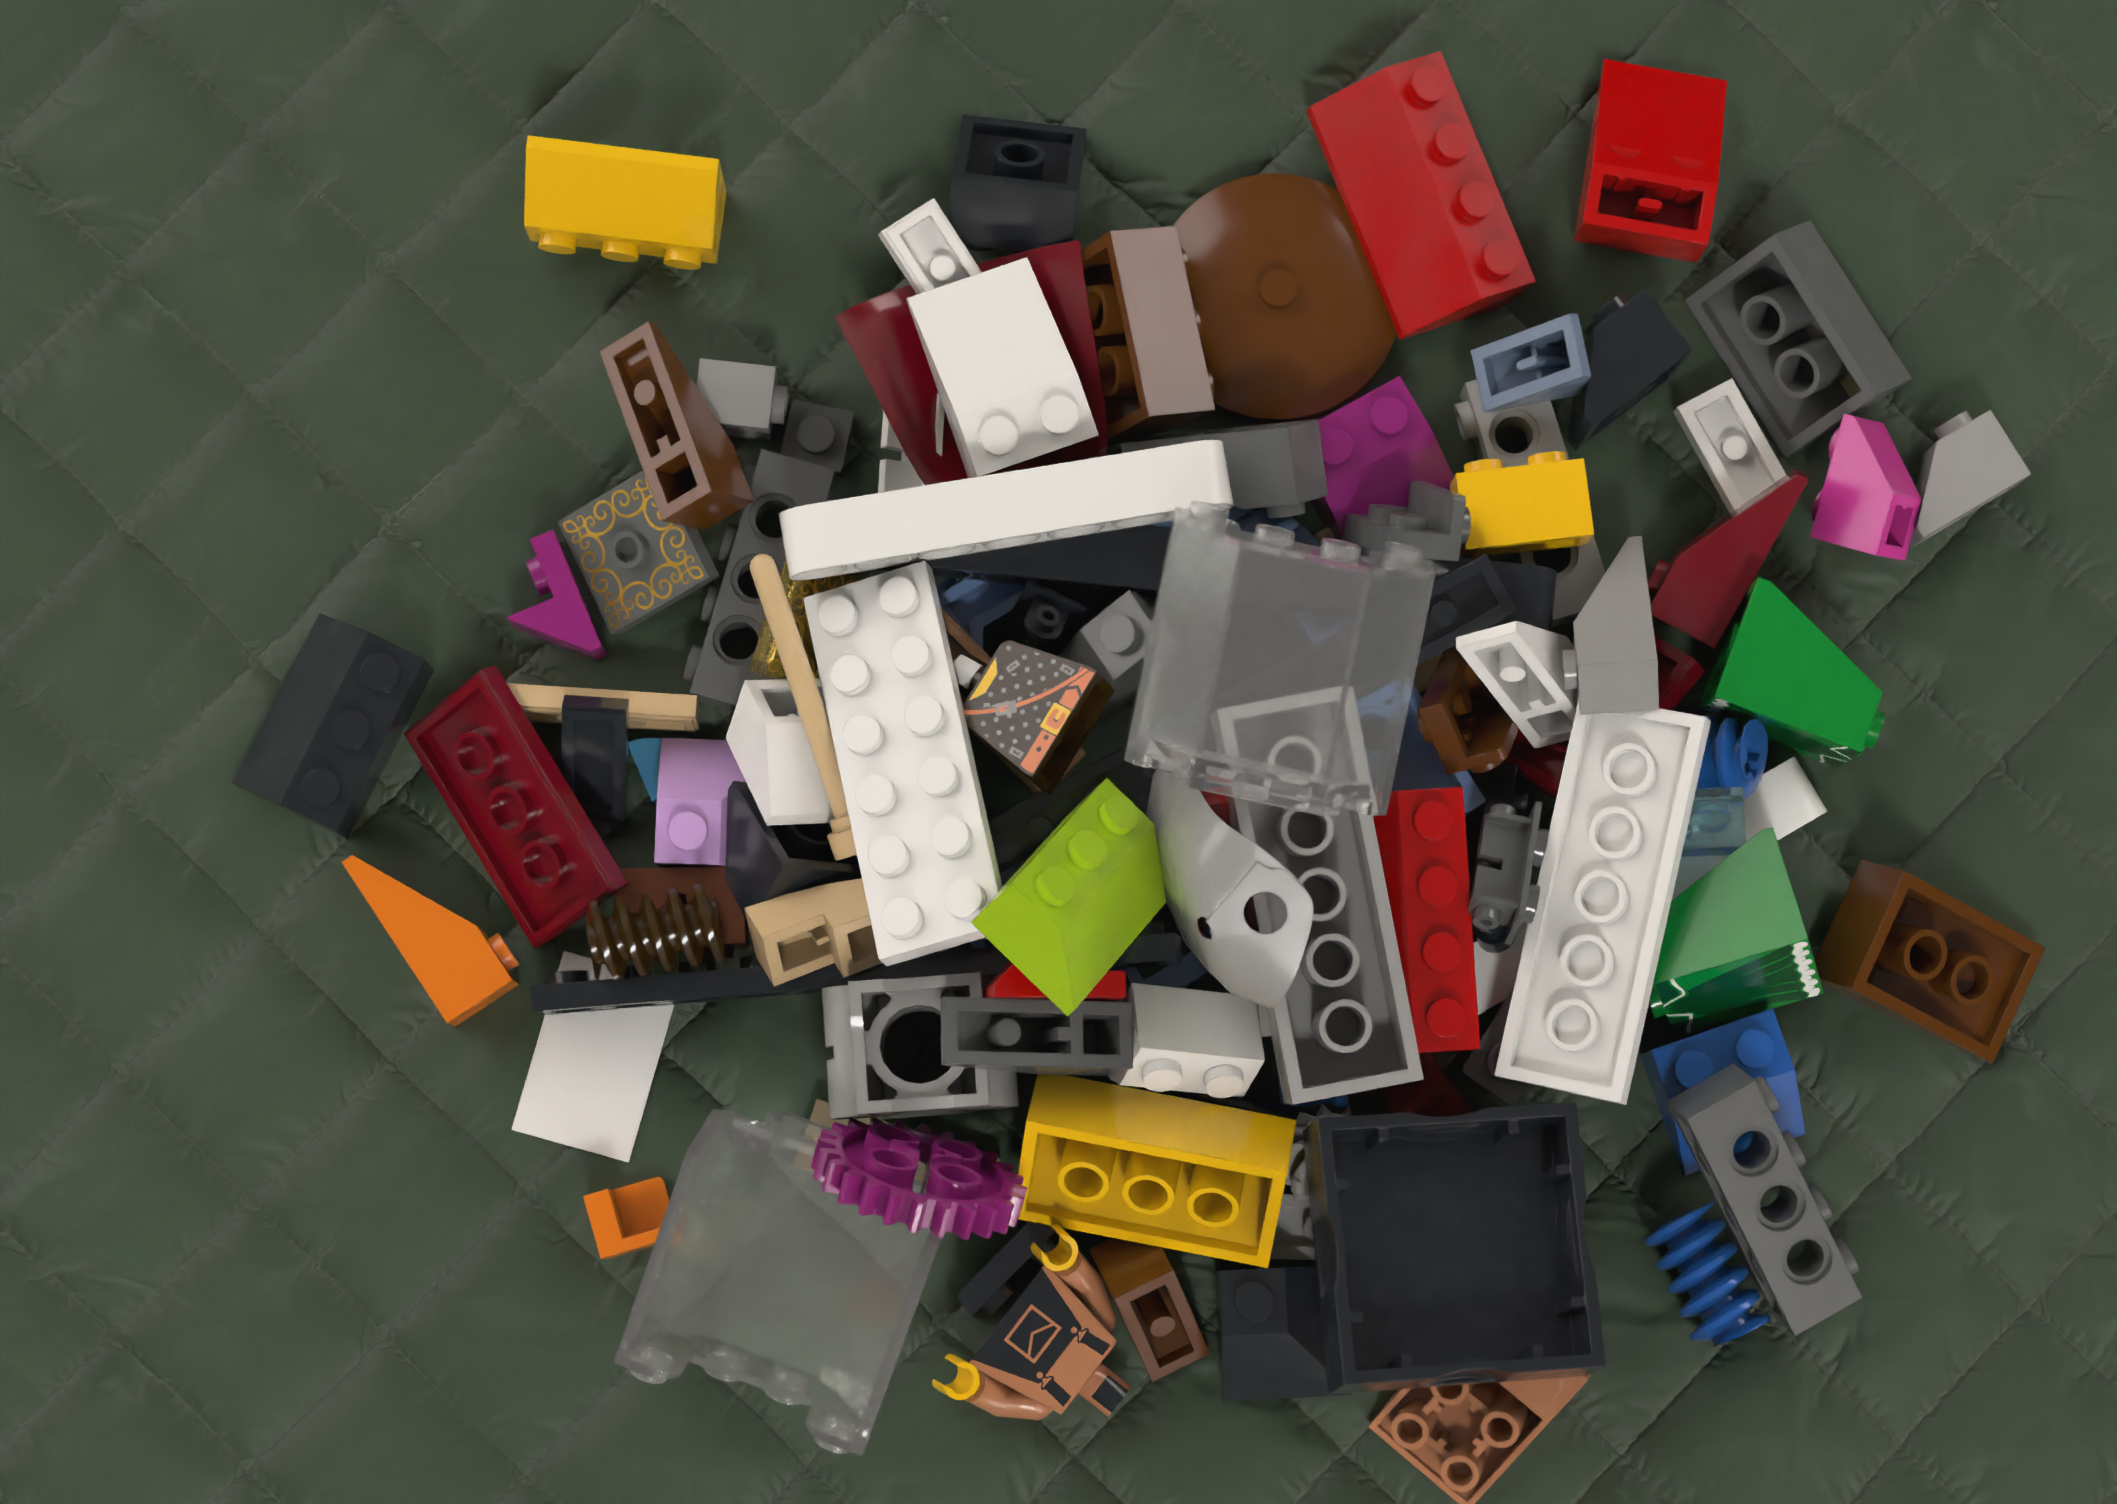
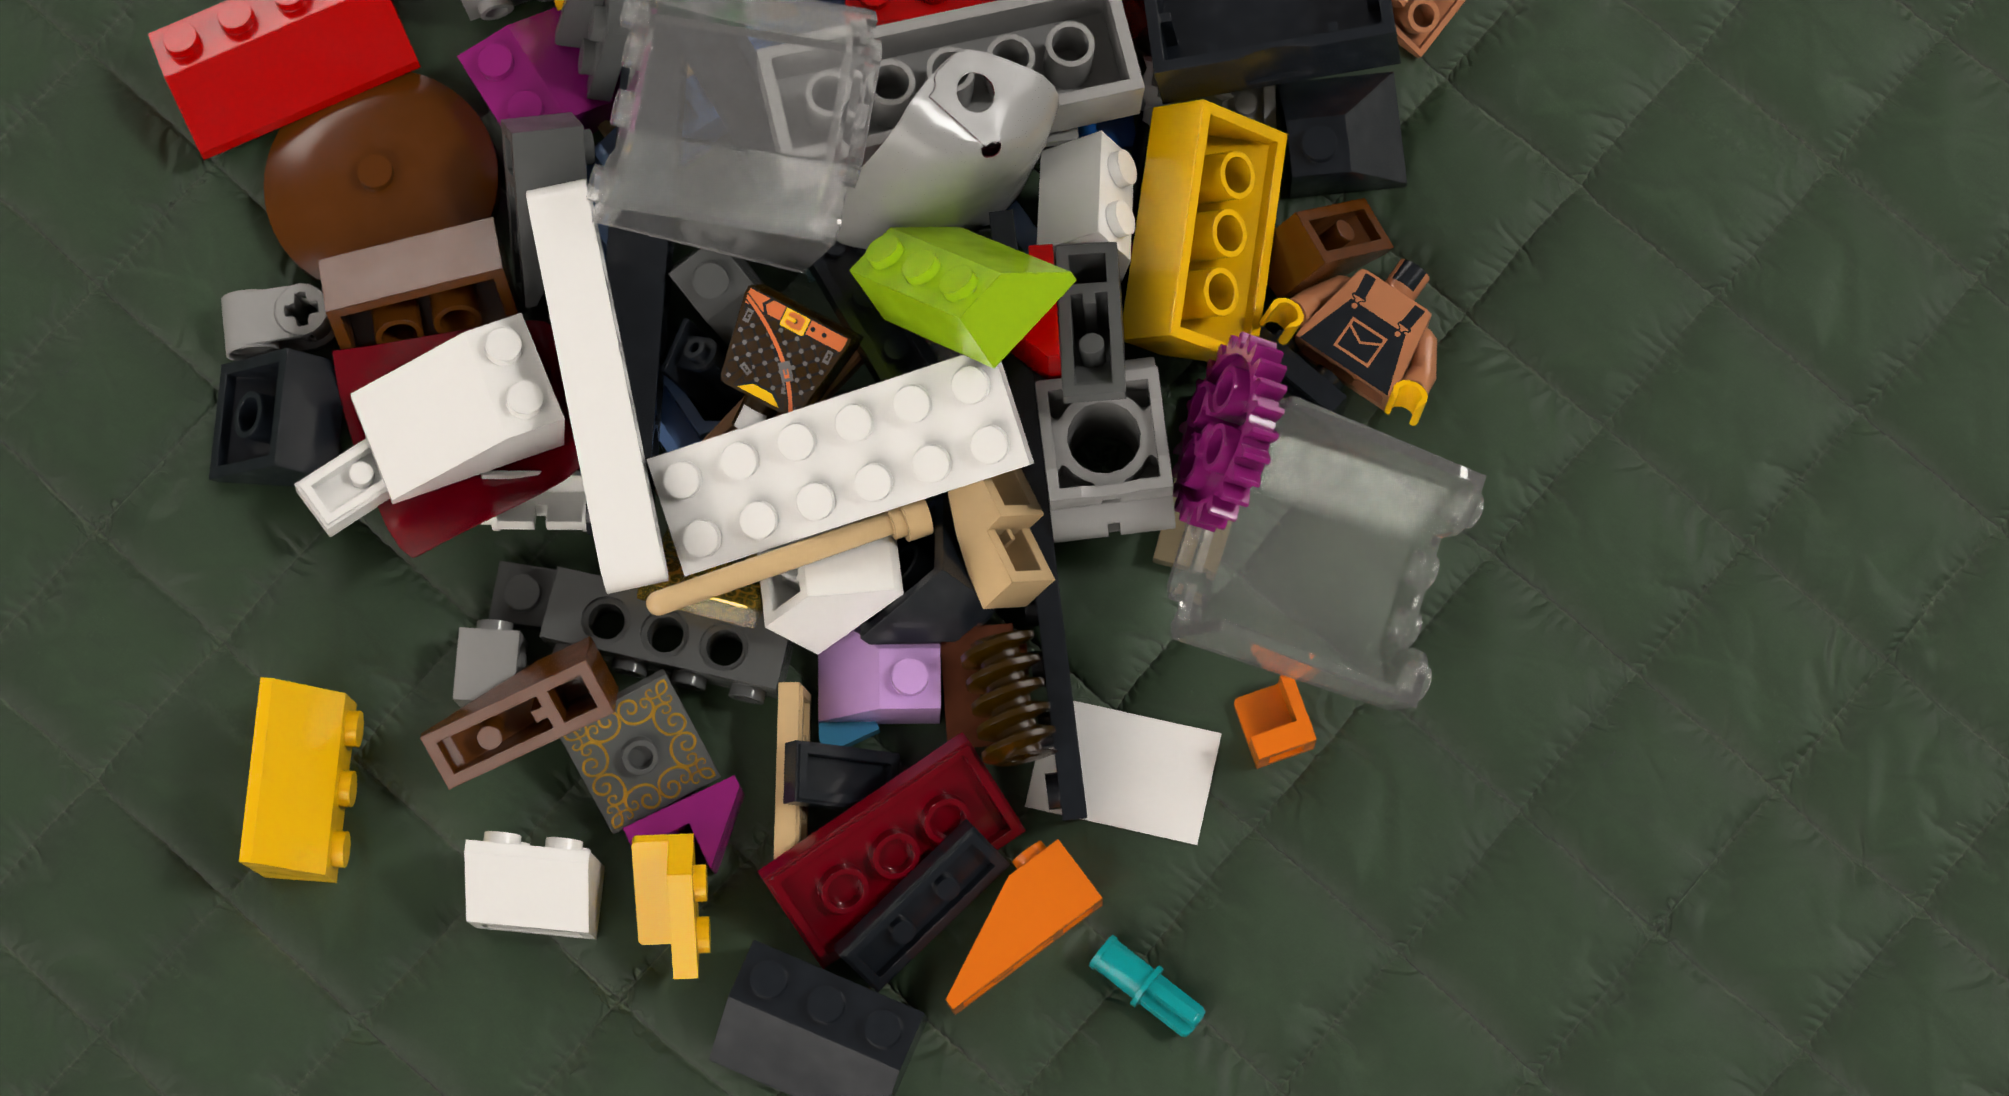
camera: 80 degrees left, 5 degrees down
none -> light grey piece [221,283,336,361]
none -> white slope [464,831,605,940]
none -> yellow bracket [631,833,711,979]
none -> black tile [833,818,1011,993]
none -> teal axle [1089,935,1205,1037]

